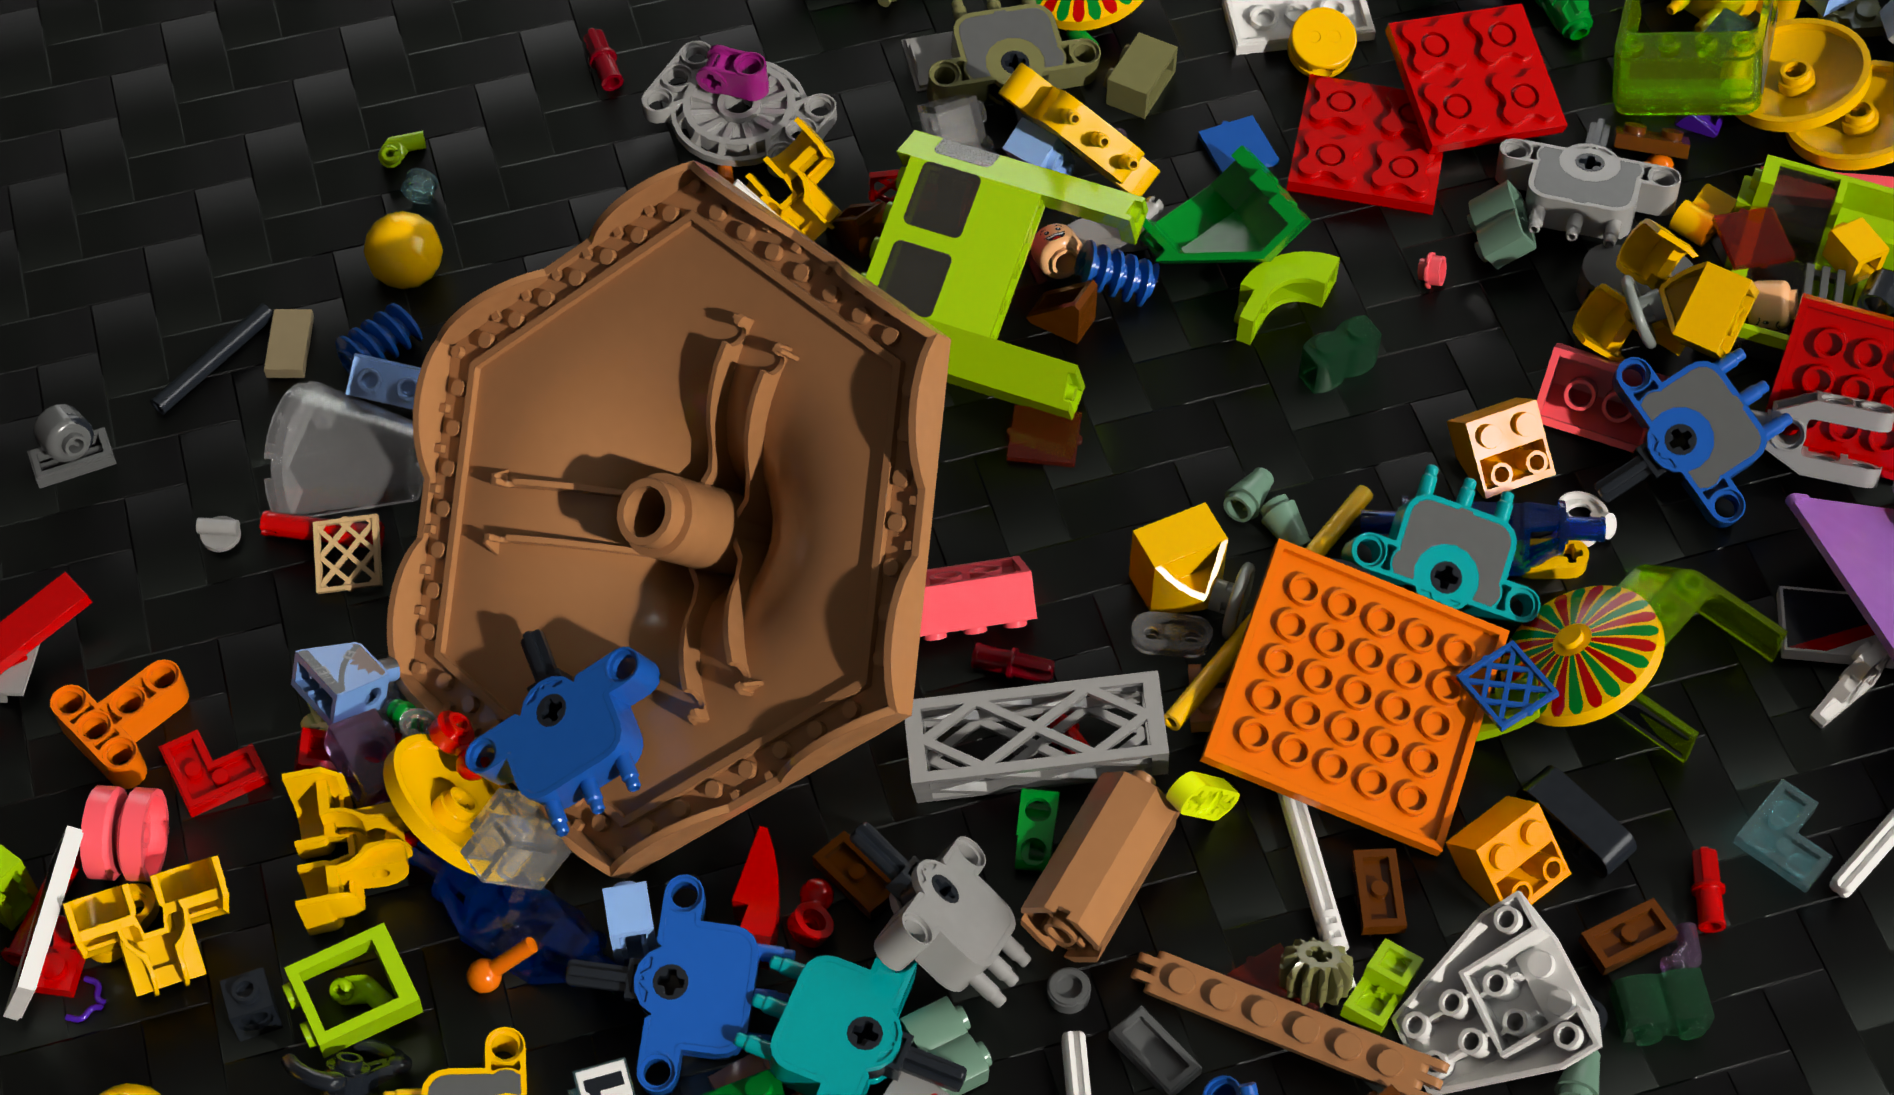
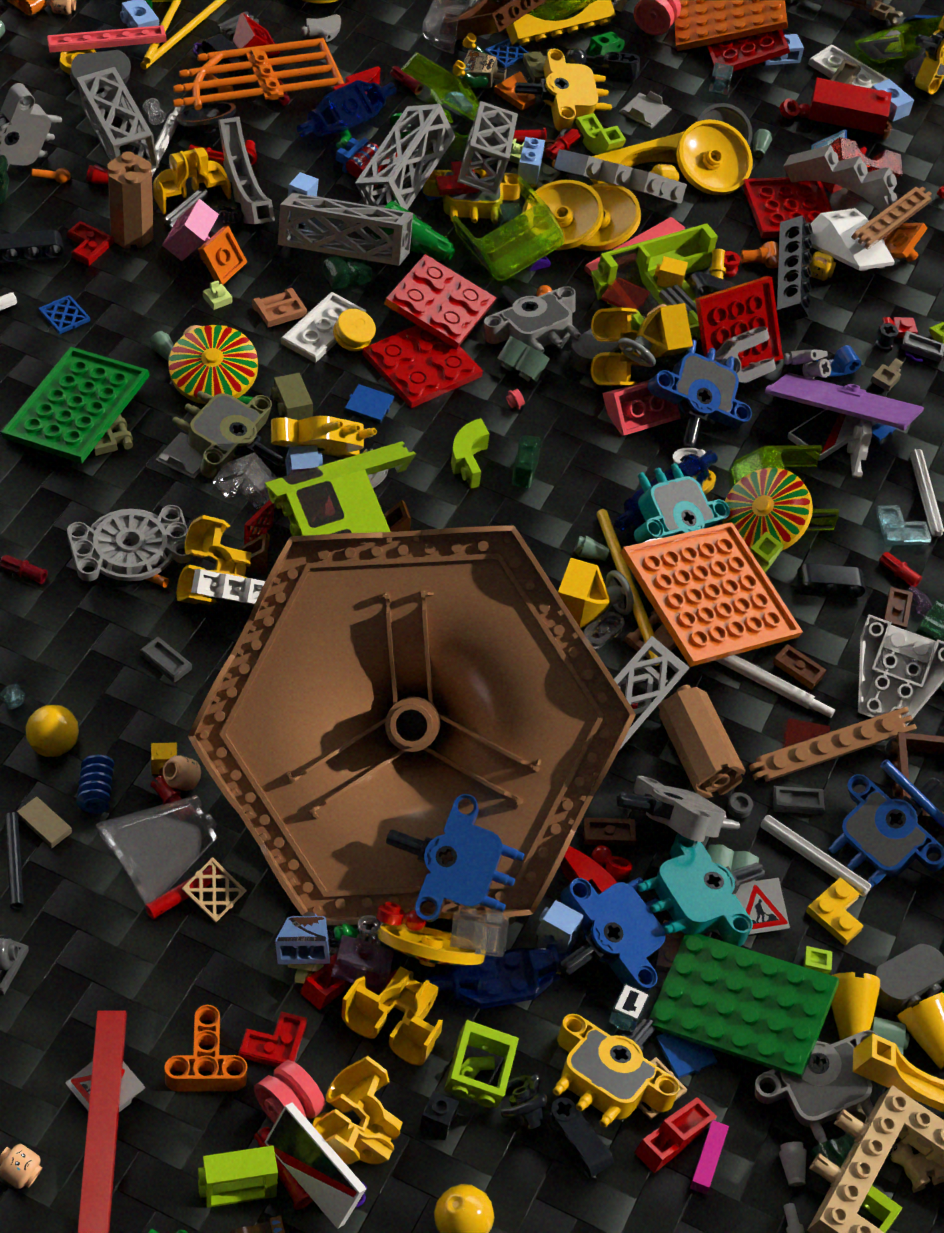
camera: 55 degrees left, 5 degrees down
light grey plate [196,516,241,552] -> none
light blue brick [346,353,421,409] -> none
orange bar [467,937,538,993] -> none
magenta piece [696,45,770,101] -> none
green leg [1015,788,1060,872] -> none
blue piece [1074,240,1160,307] -> none
green panel [1139,145,1311,264] -> none
neon yellow beam [1166,771,1240,821] -> none
sand green cone [1223,467,1274,522] -> none
olive gear [1278,937,1354,1008] -> none
lime slope [1340,938,1424,1036] -> none
light orange slope [1445,796,1571,907] -> none
light orange slope [1447,397,1556,499] -> none
blue window [1456,640,1559,732] -> none
reddish brown plate [1613,122,1690,159] -> none
yellow panel [1669,184,1736,247] -> none

